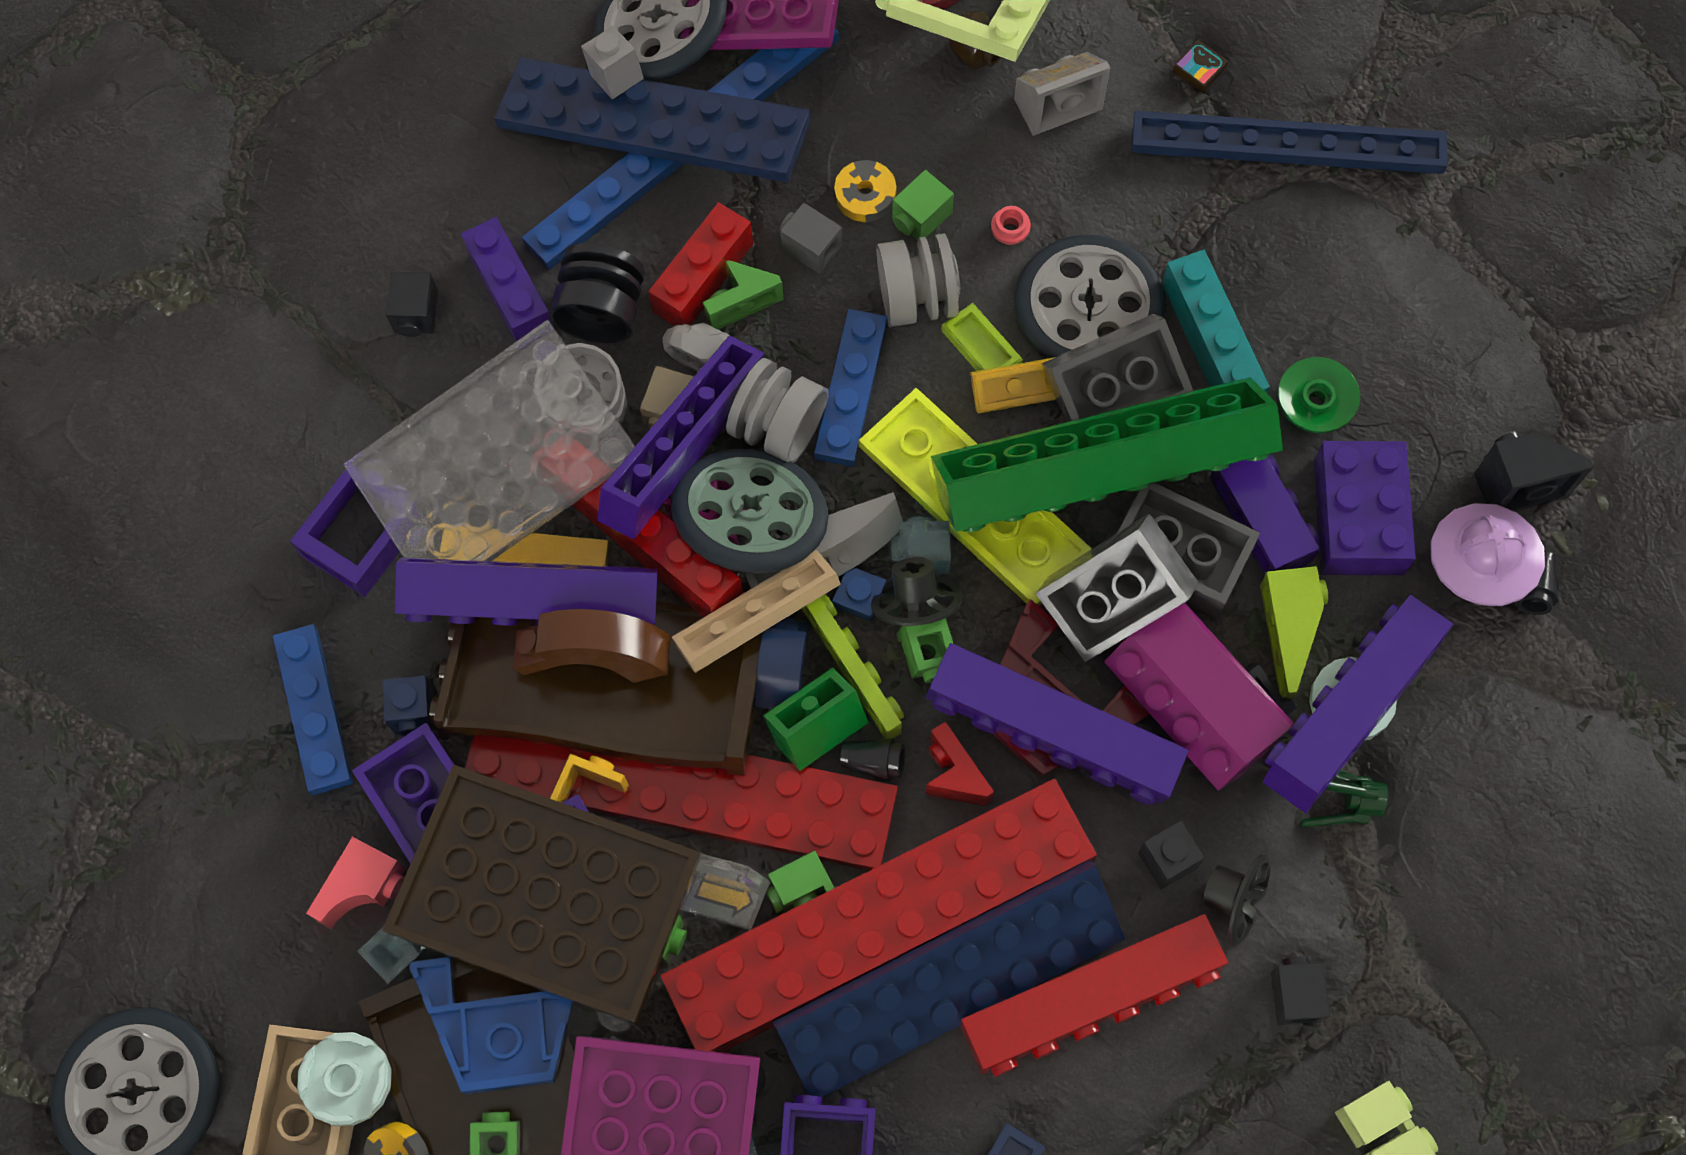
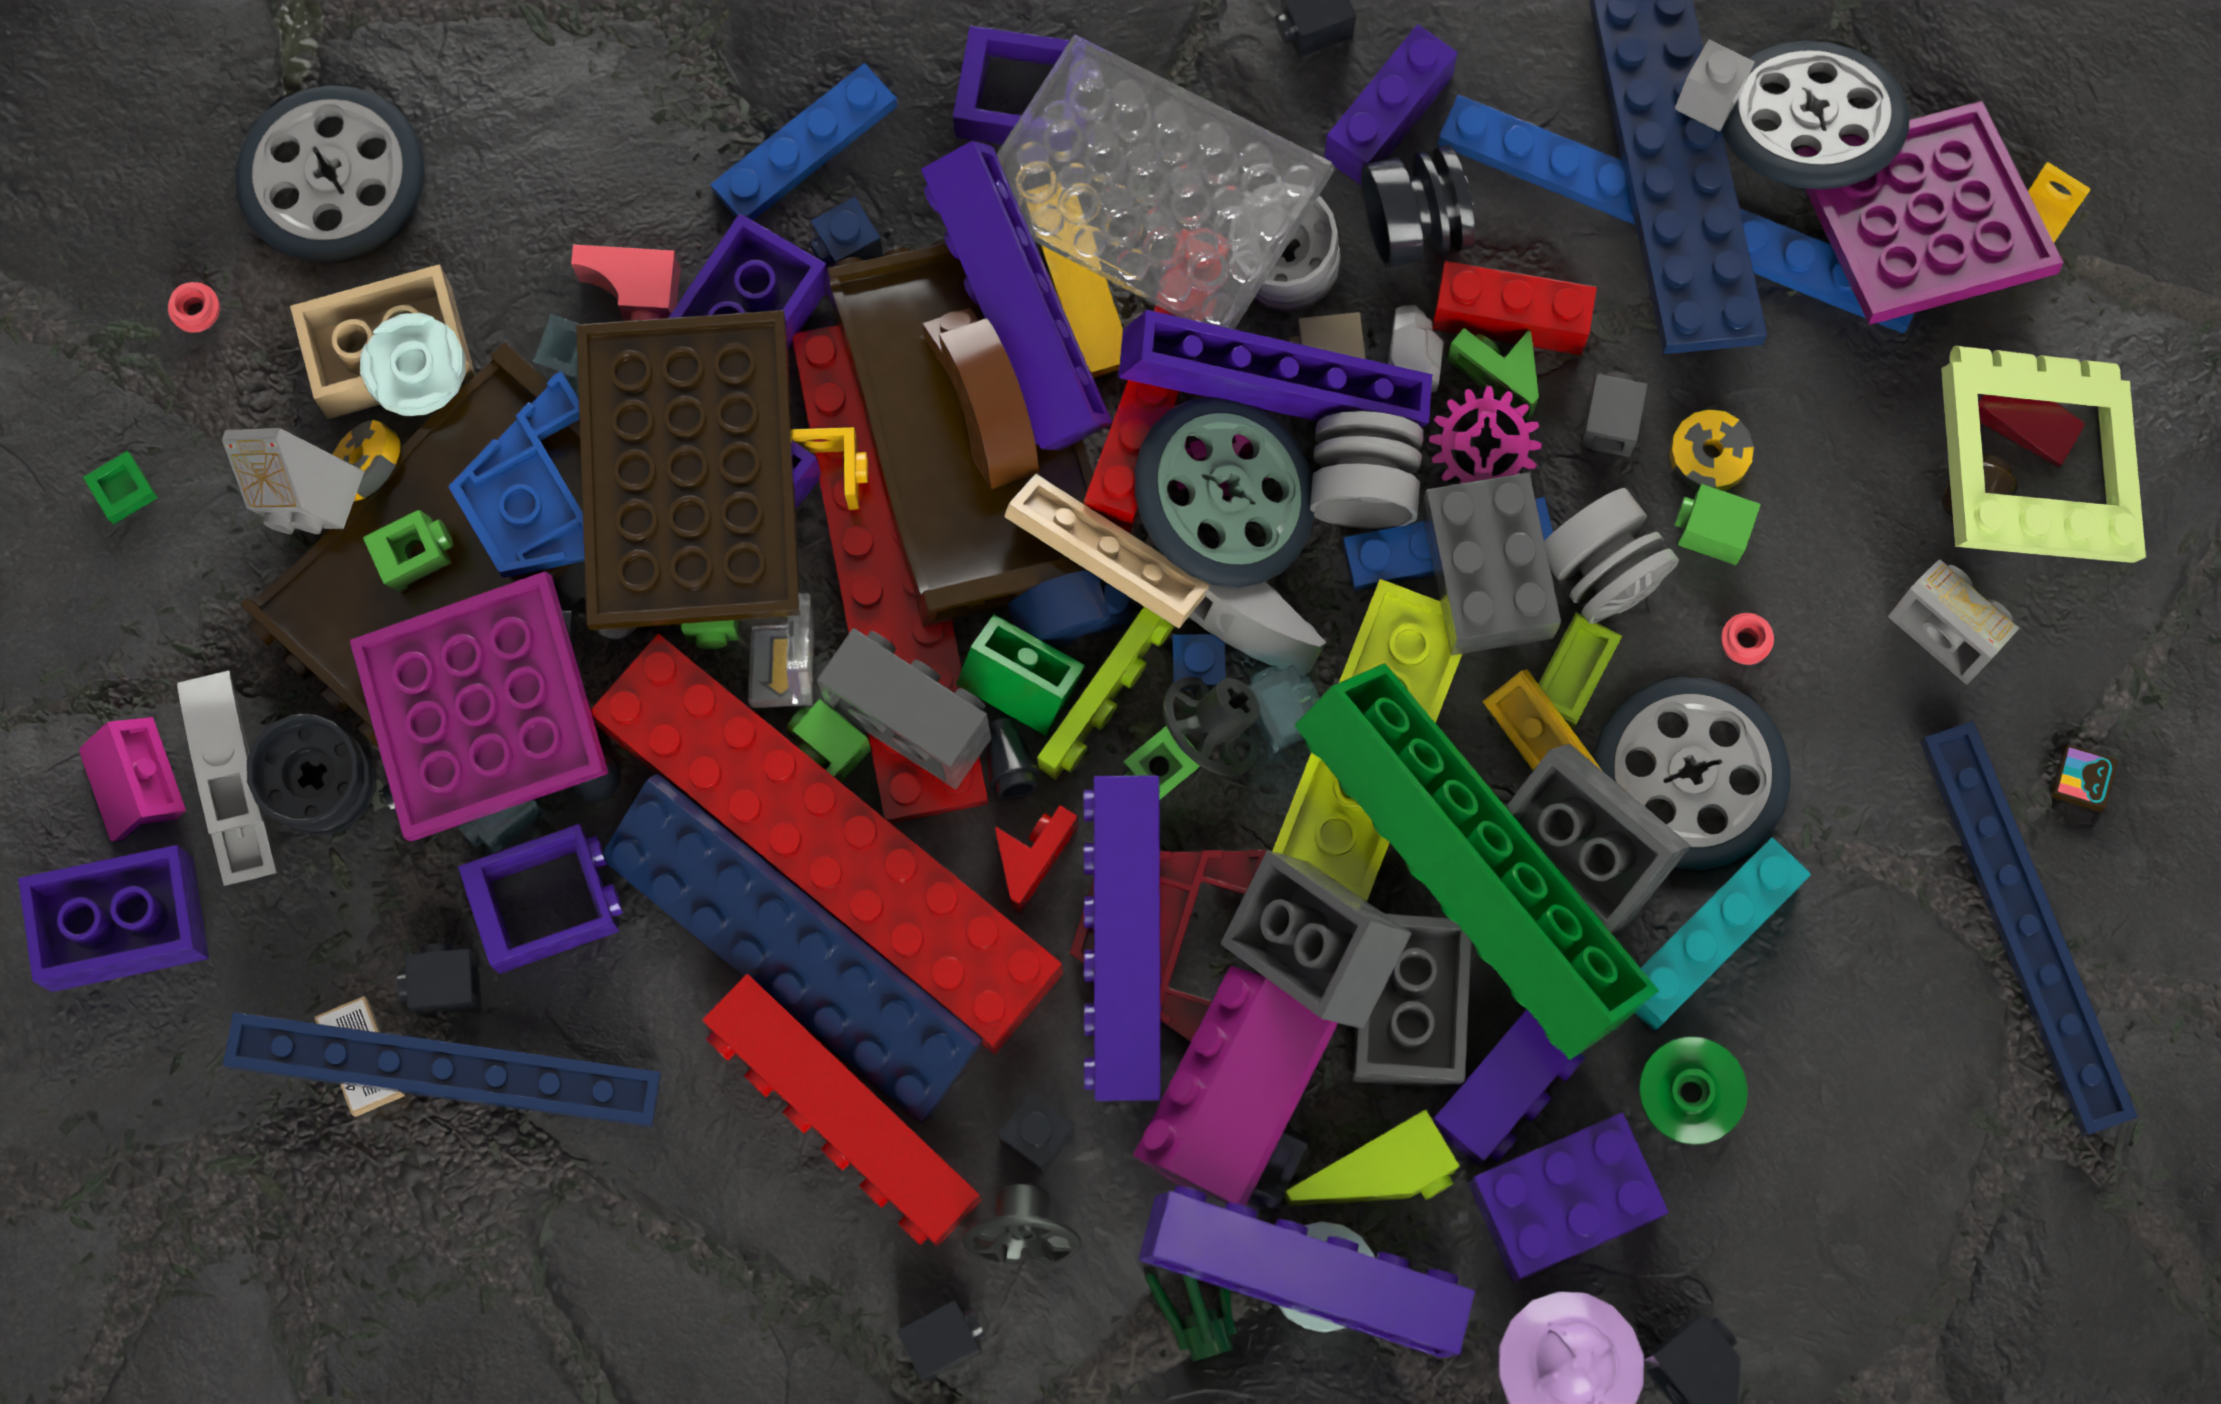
camera: 65 degrees right, 5 degrees up
none -> dark grey brick [817,628,991,790]
none -> dark grey brick [1421,472,1561,656]
none -> dark pink gear [1429,386,1542,484]

